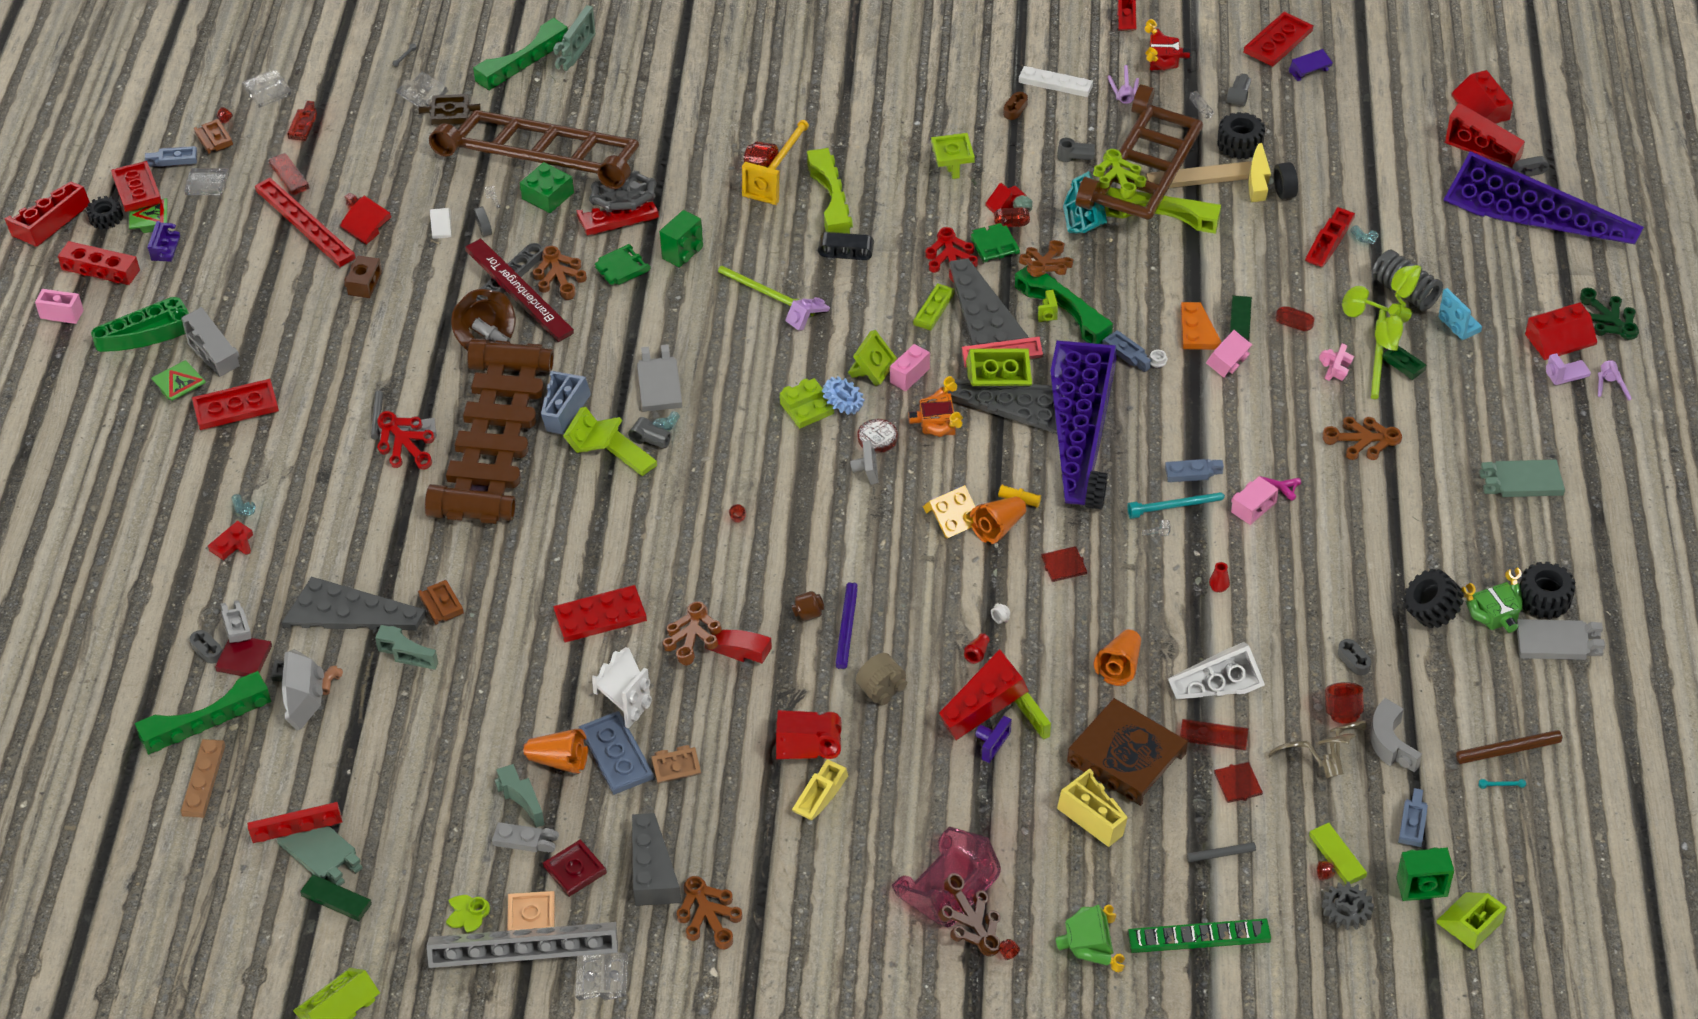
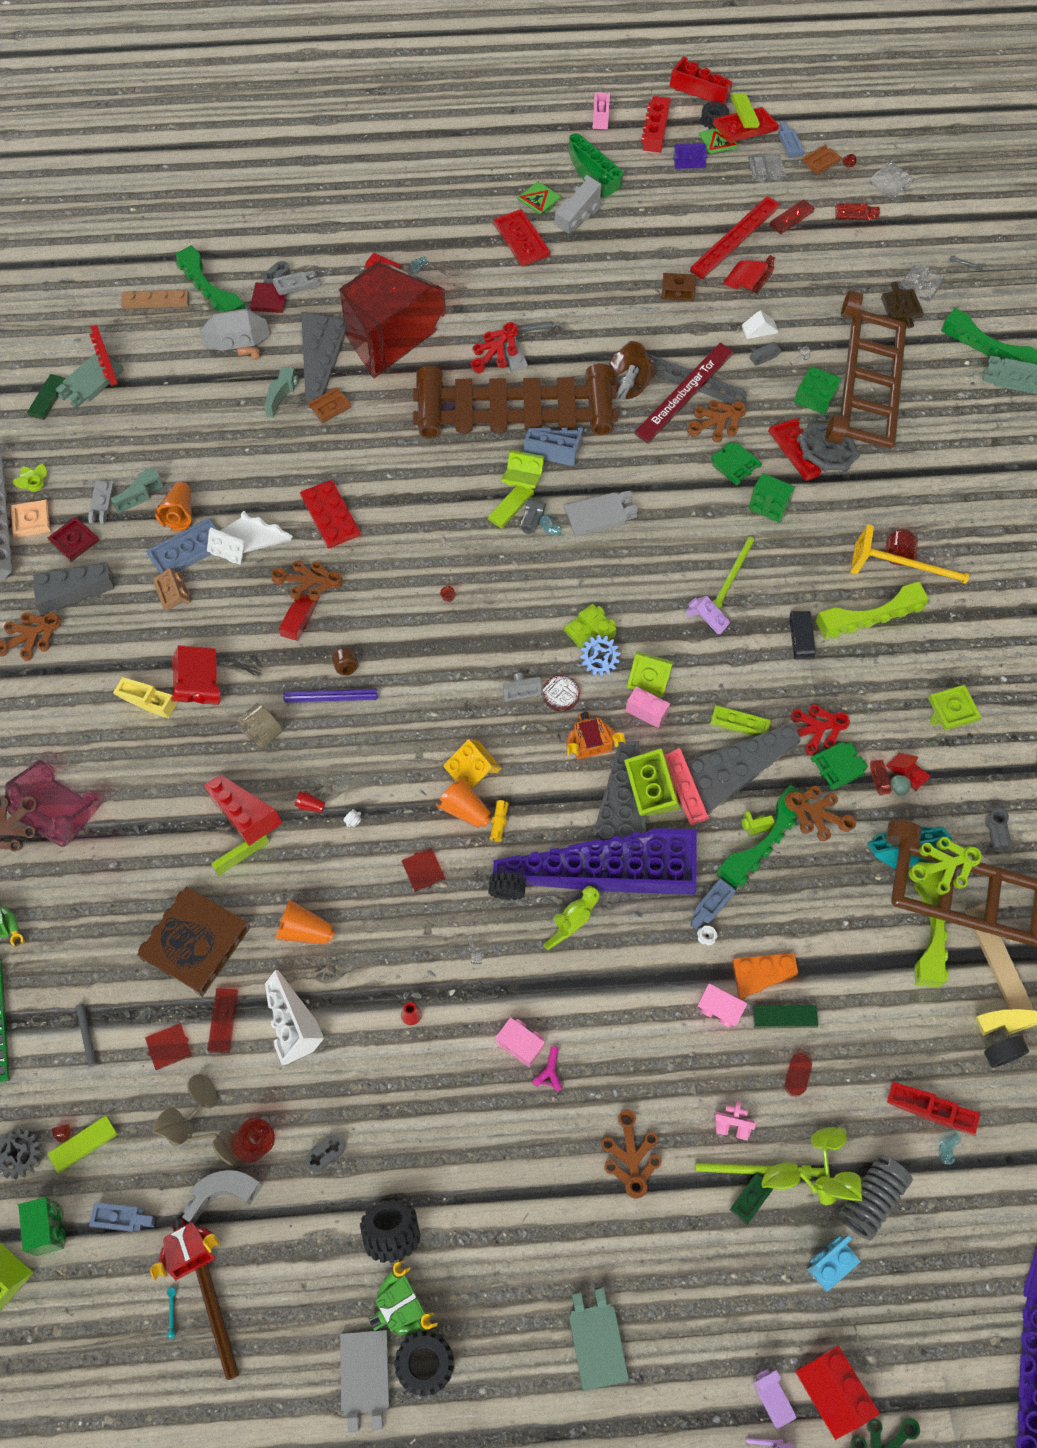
camera: 80 degrees right, 15 degrees up
dark purple tile [975,716,1012,763] -> none
light yellow wedge [1057,769,1128,847] -> none
teal piece [1127,492,1225,519] -> none
sand blue hinge [1165,459,1224,482] -> none
none -> red torso [149,1219,221,1281]
none -> clear red windscreen [339,262,446,378]
none -> lime animal [543,886,600,950]
none -> lime tile [731,93,760,128]

